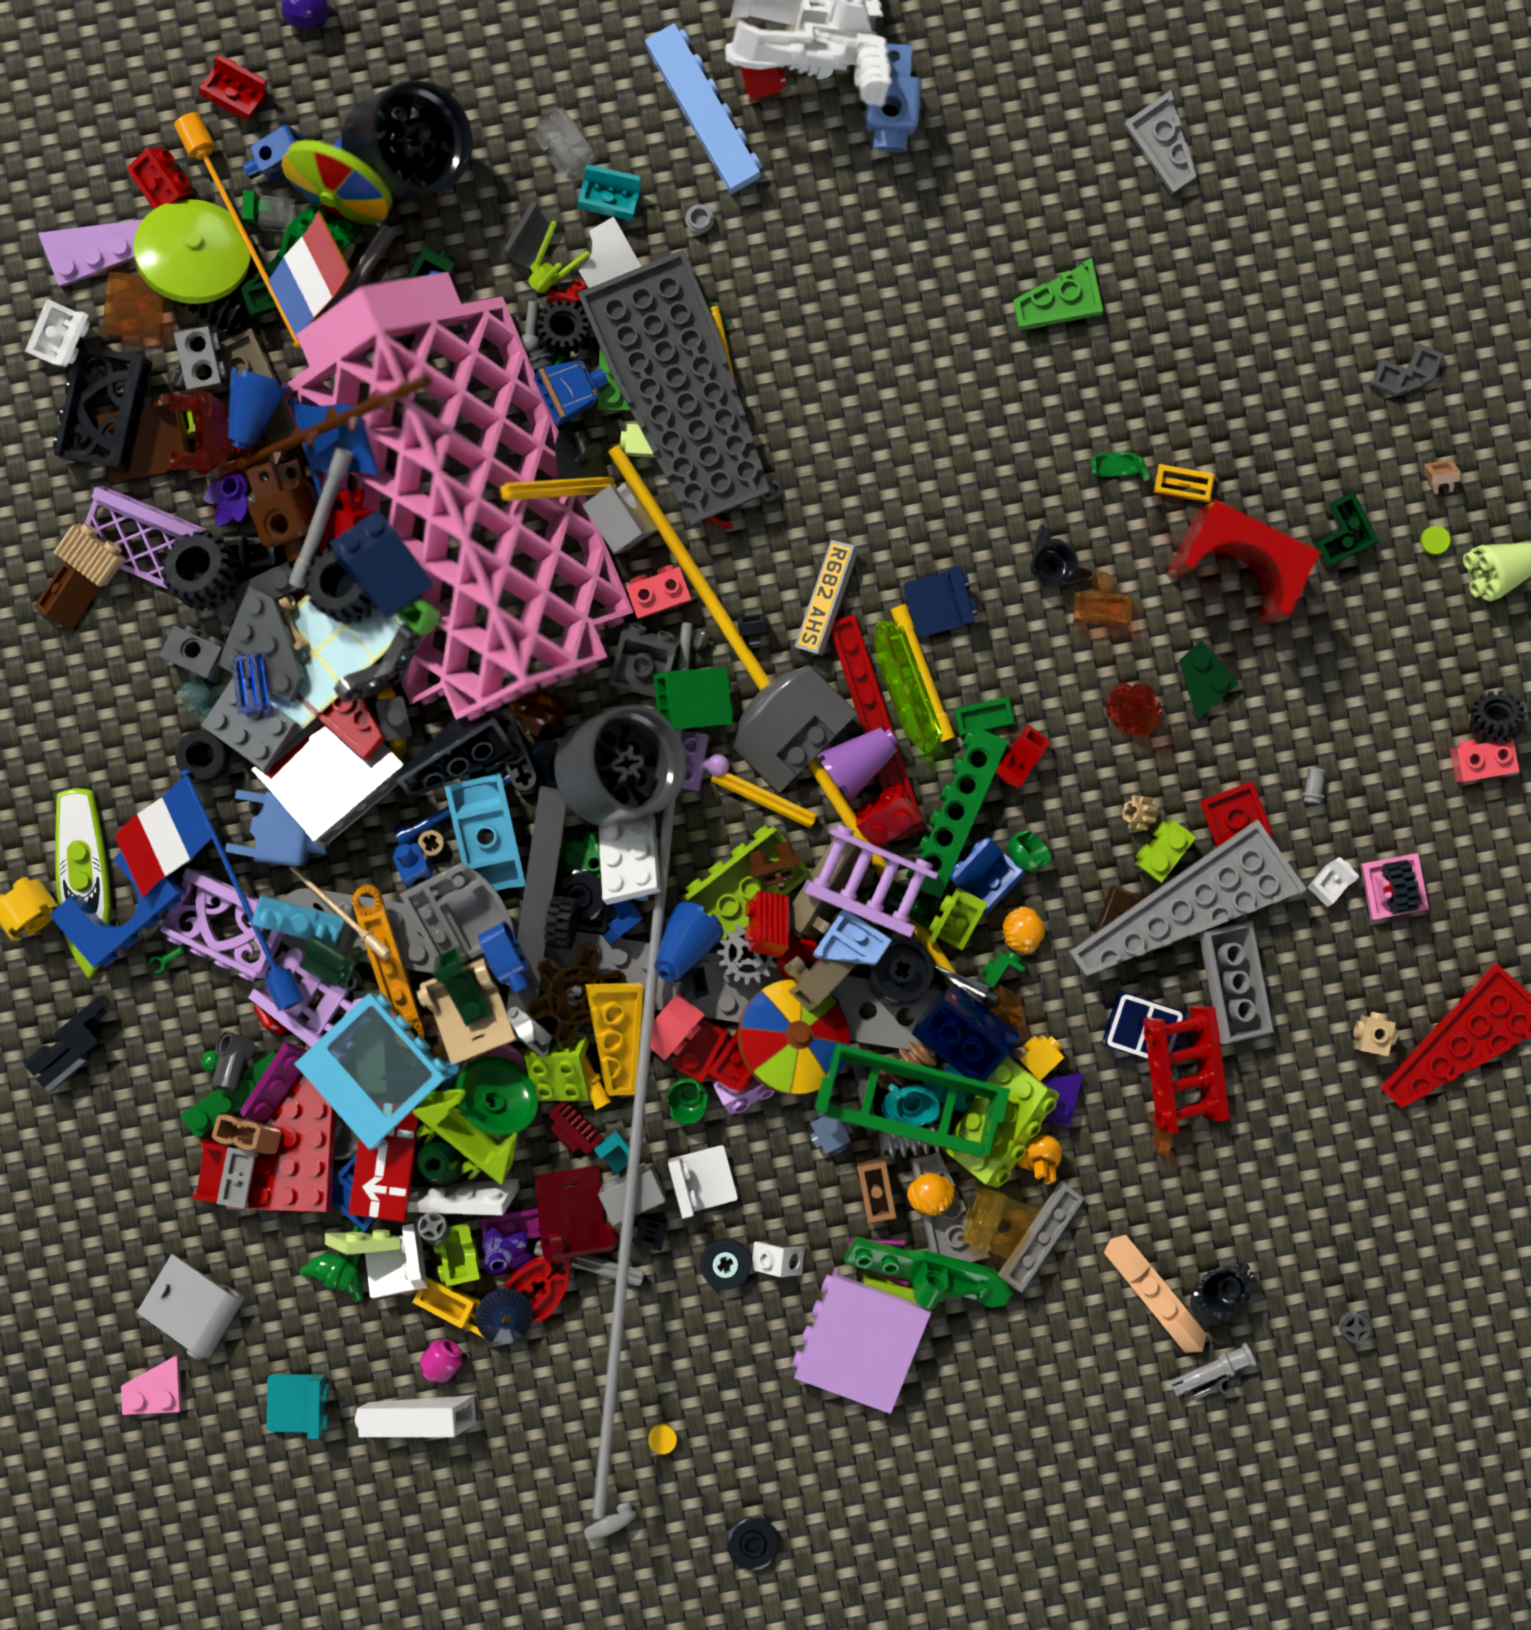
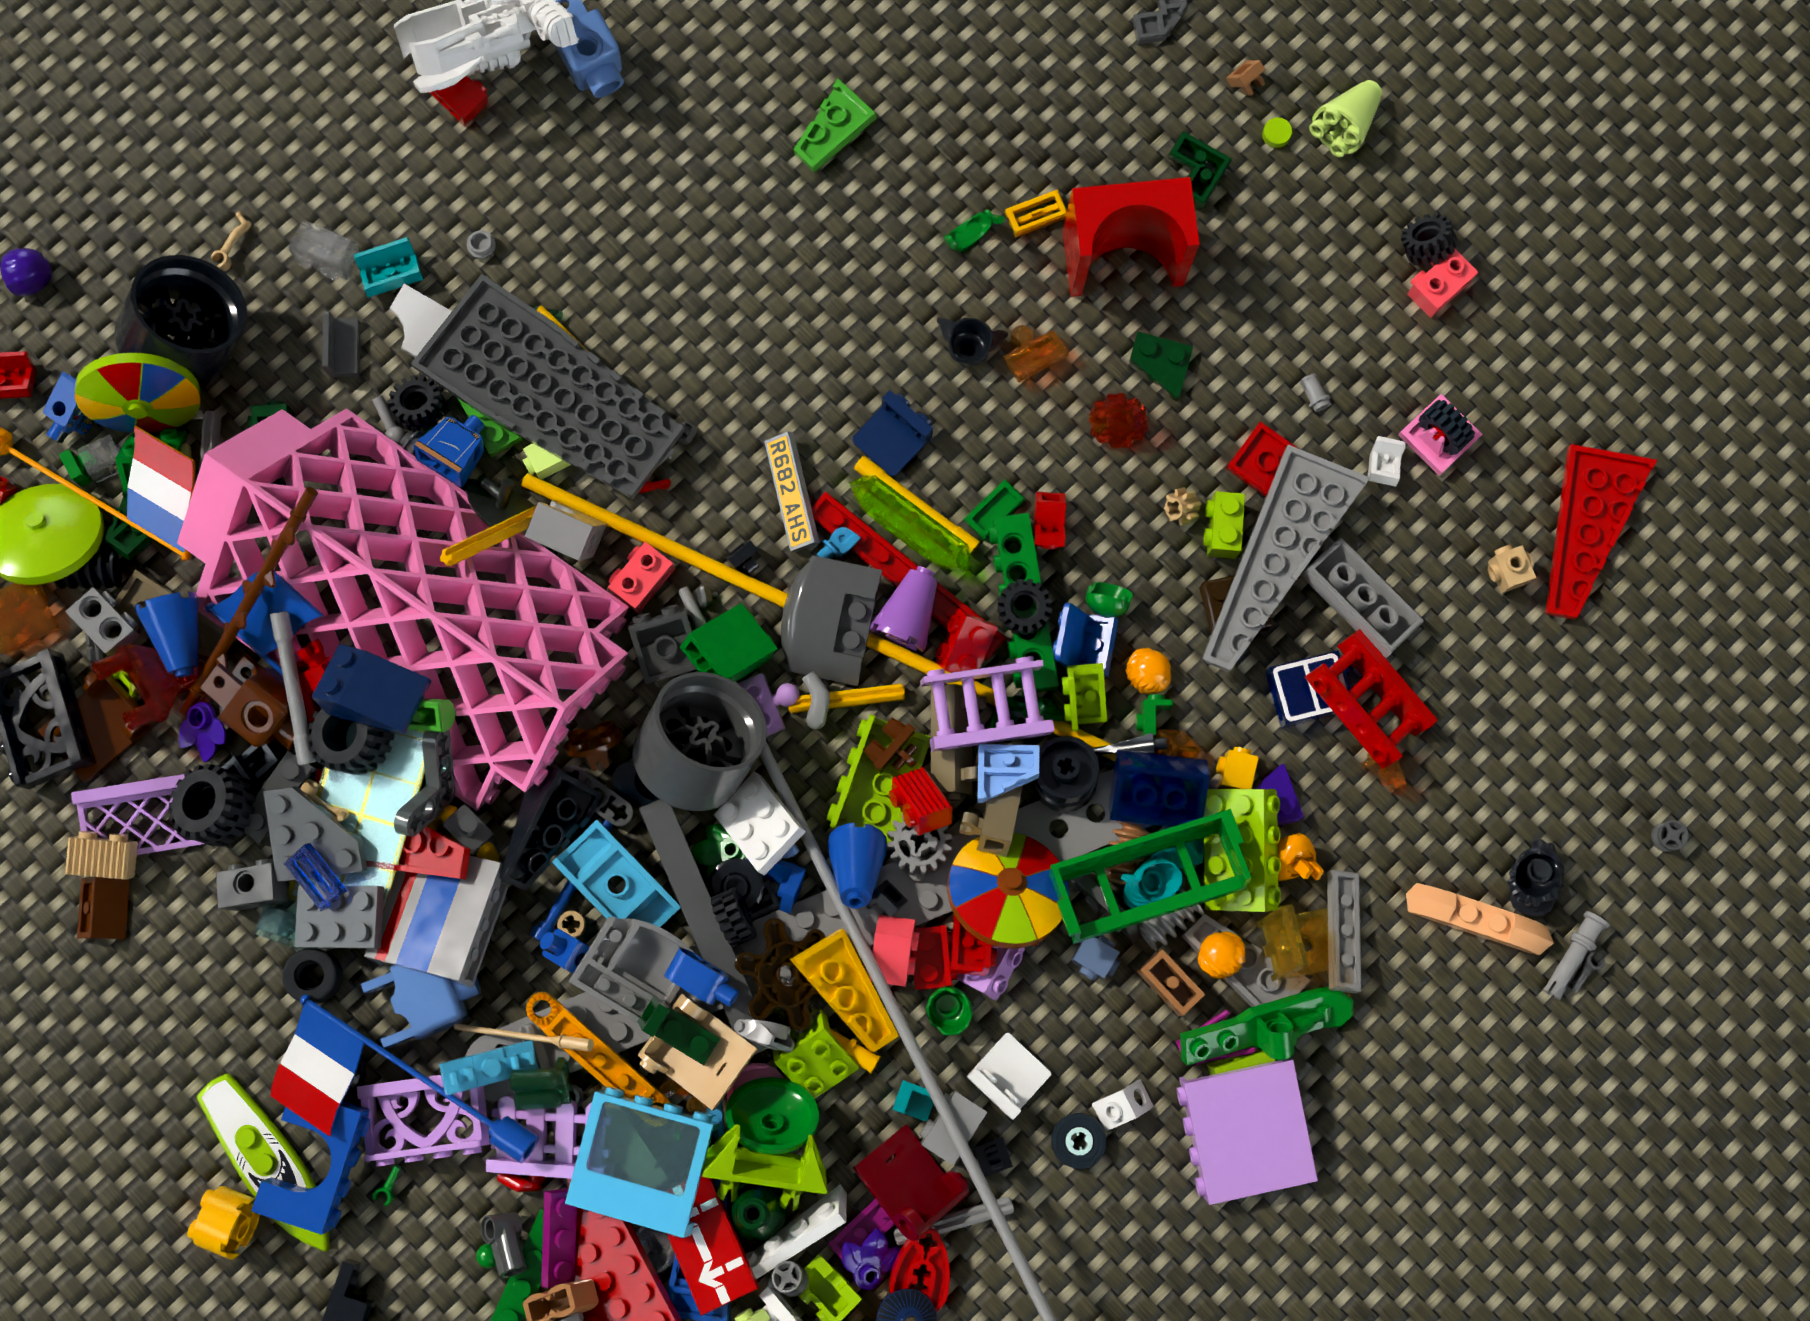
camera: 35 degrees left, 10 degrees down
lime plant [528,221,590,293] -> none
red arm [547,280,587,306] -> none
dark red piece [548,1101,603,1154] -> none
light blue brick [645,23,762,195] -> none
red bracket [776,935,819,980] -> none
none -> tan piece [211,211,251,272]
none -> light grey arm [802,671,830,730]
none -> dark azure piece [816,527,861,559]
none -> black tyre [997,579,1052,636]

